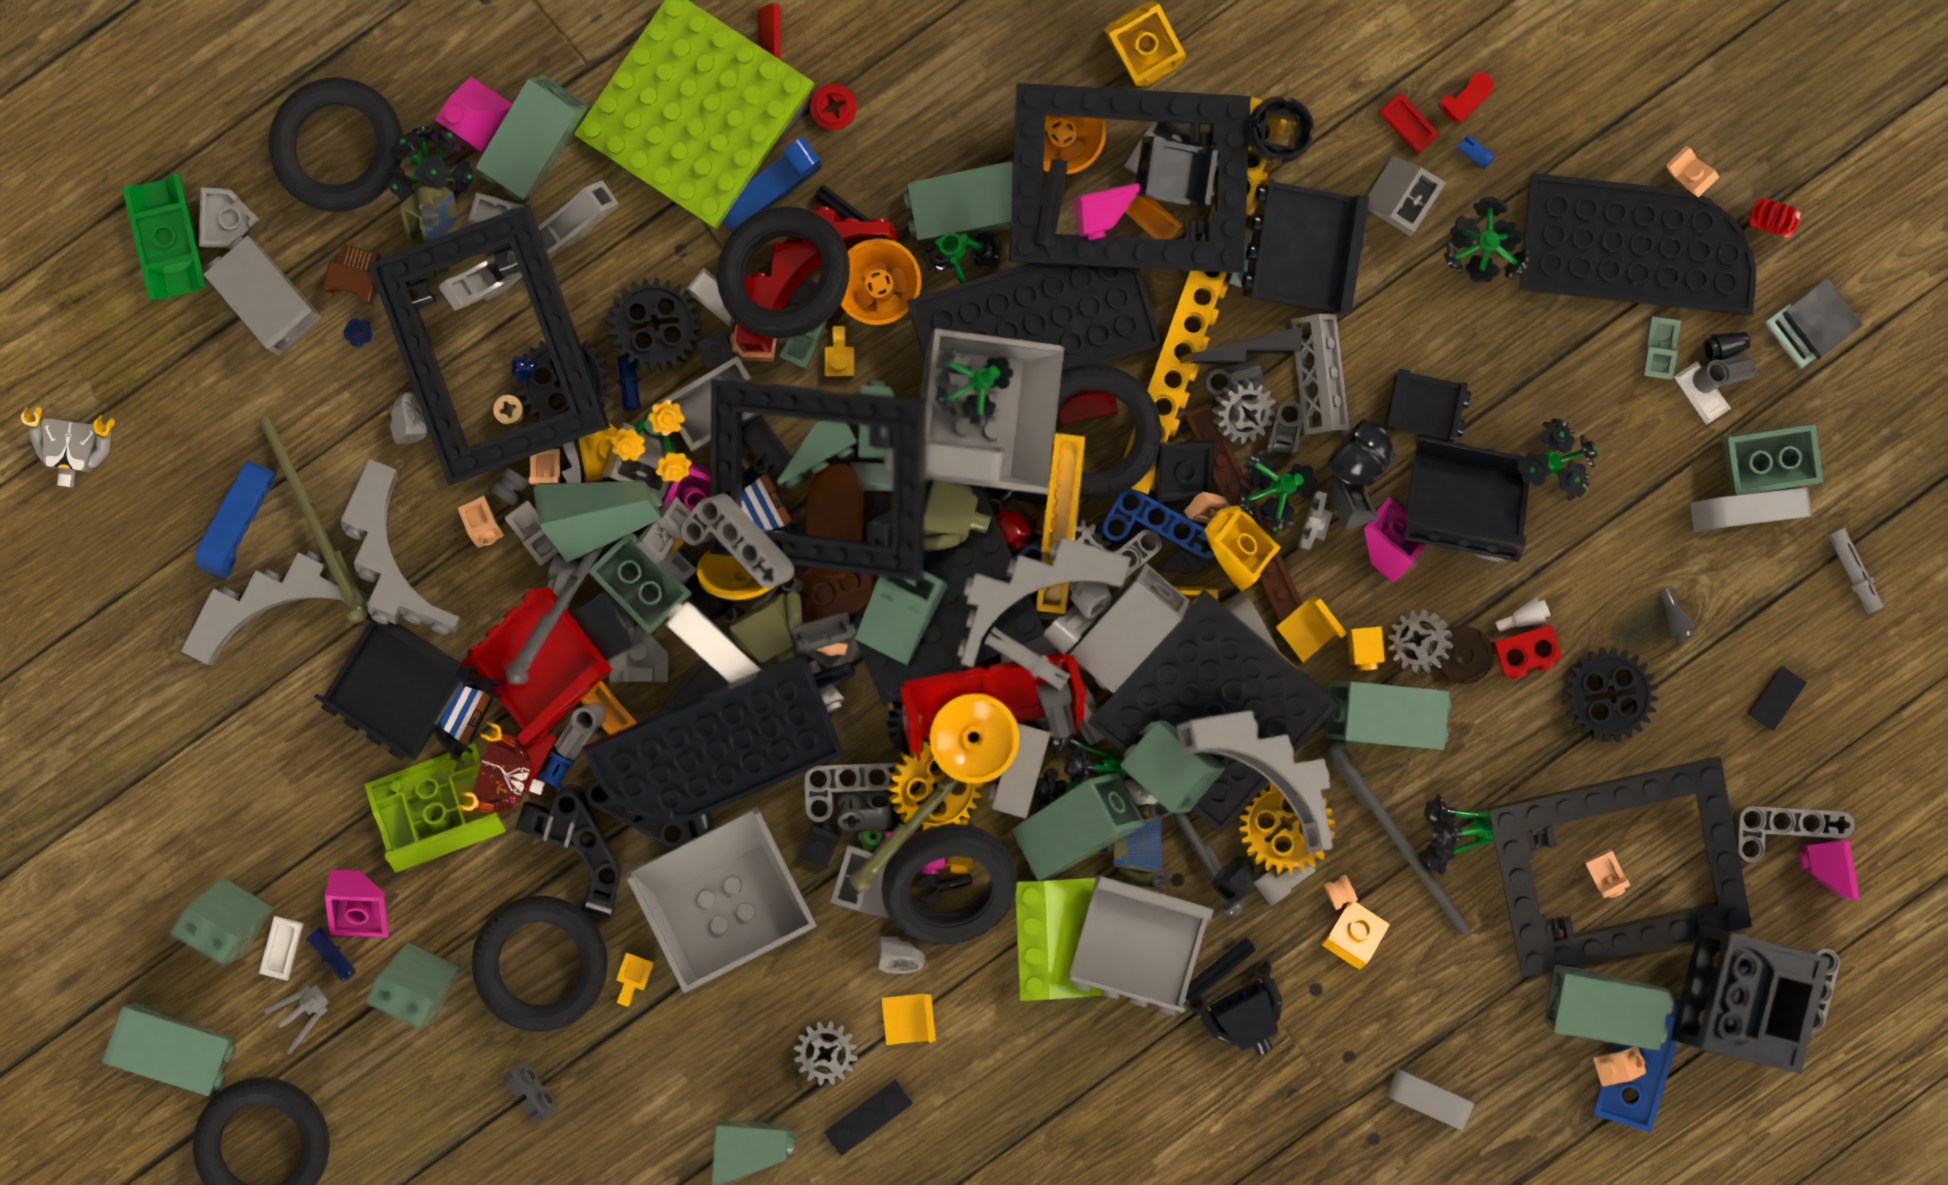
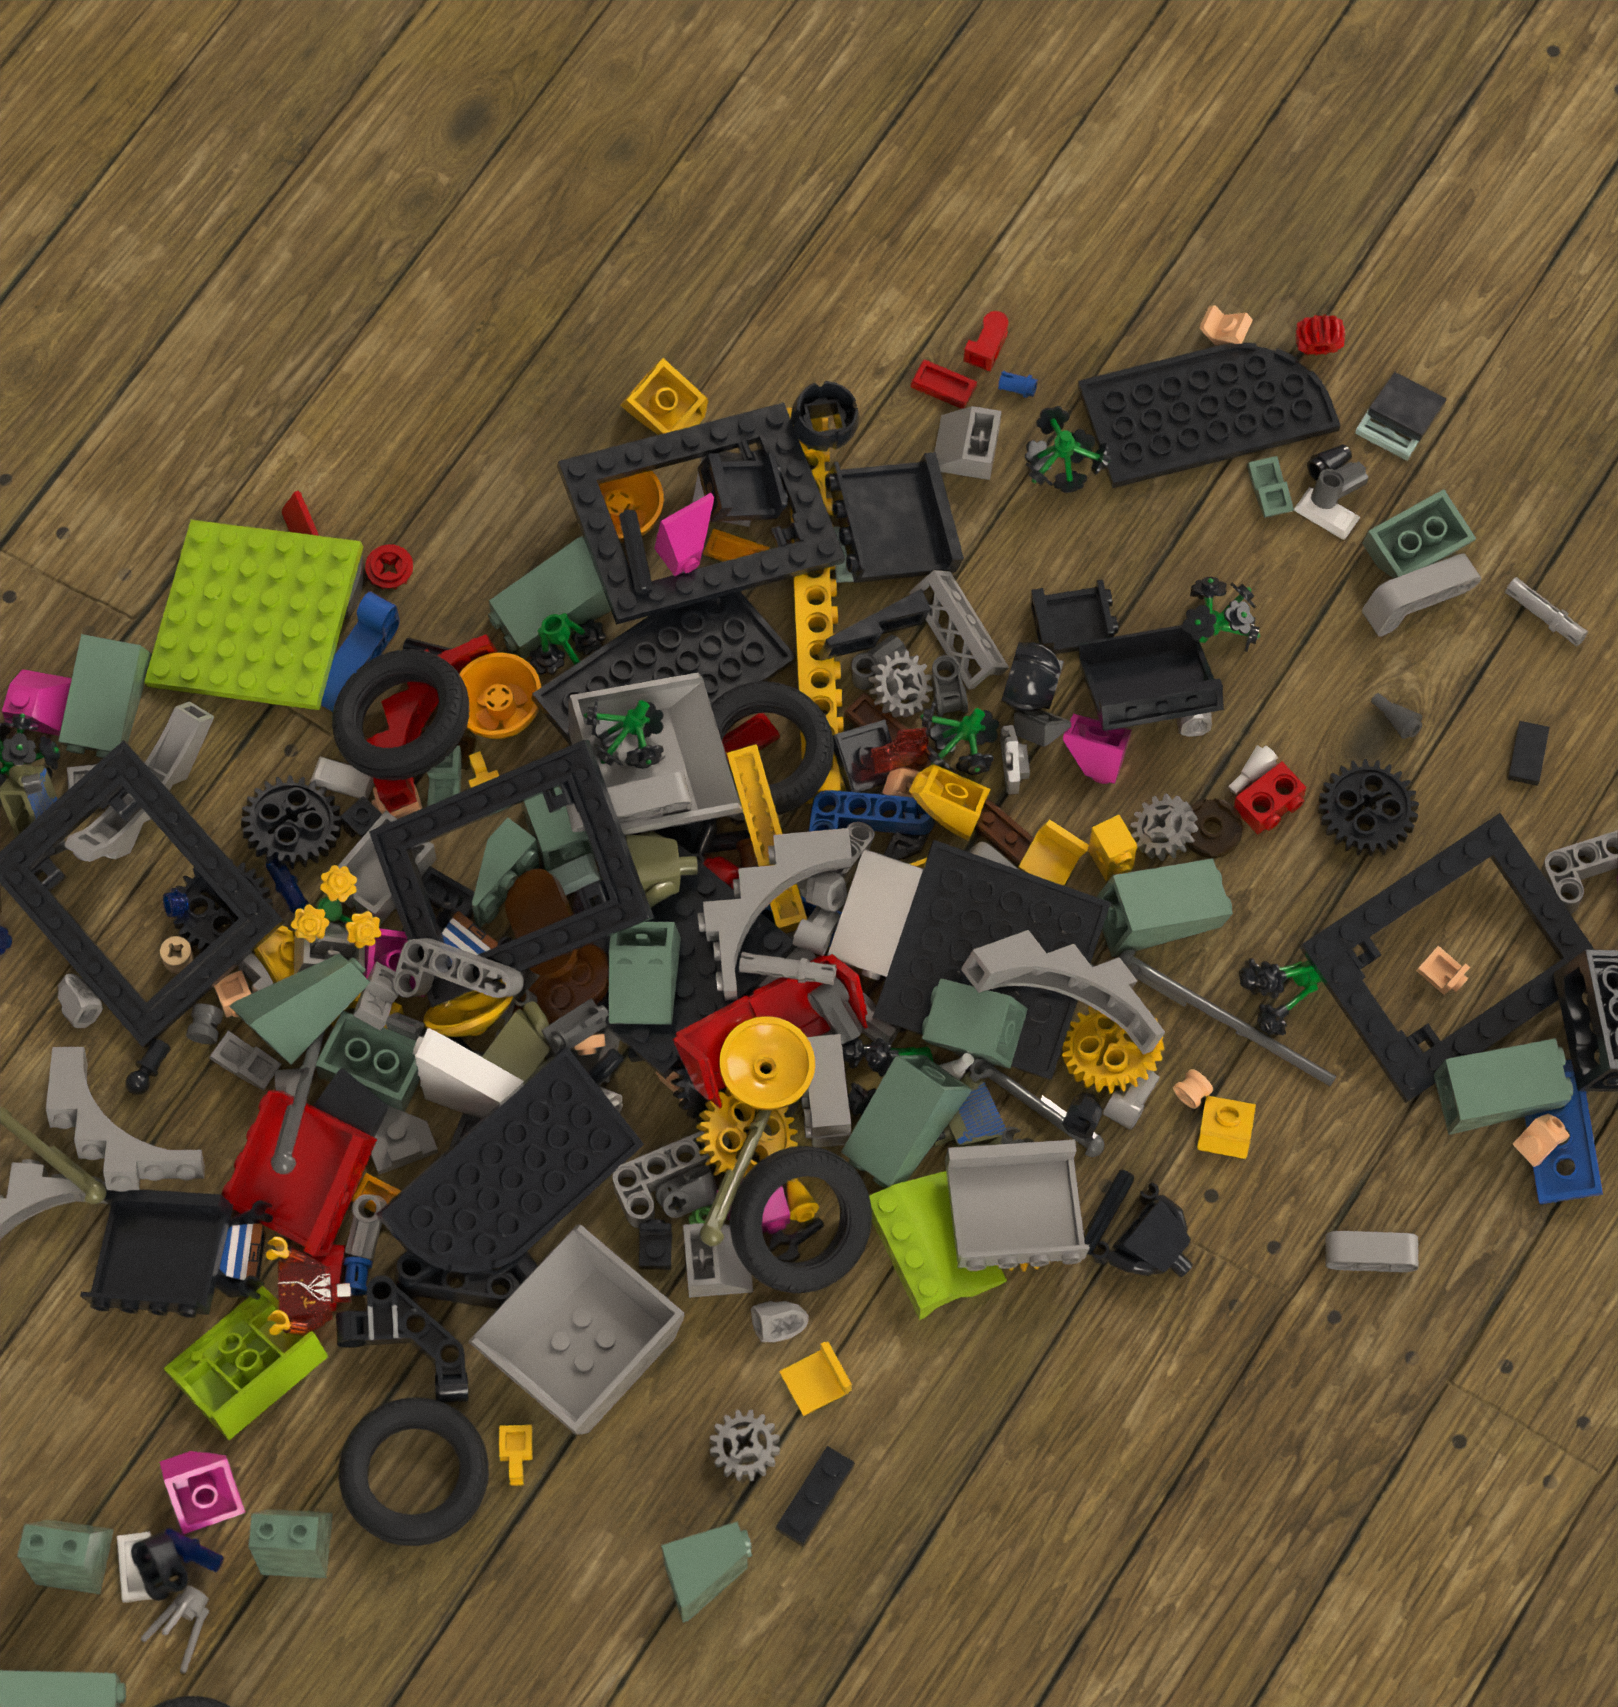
camera: 25 degrees left, 20 degrees down
light nougat bracket [458,496,504,548] -> none
dark grey hinge [504,1061,559,1124] -> none
none -> black pin [125,1038,171,1095]
none -> black piece [131,1532,188,1601]
none -> clear red tile [871,727,929,774]

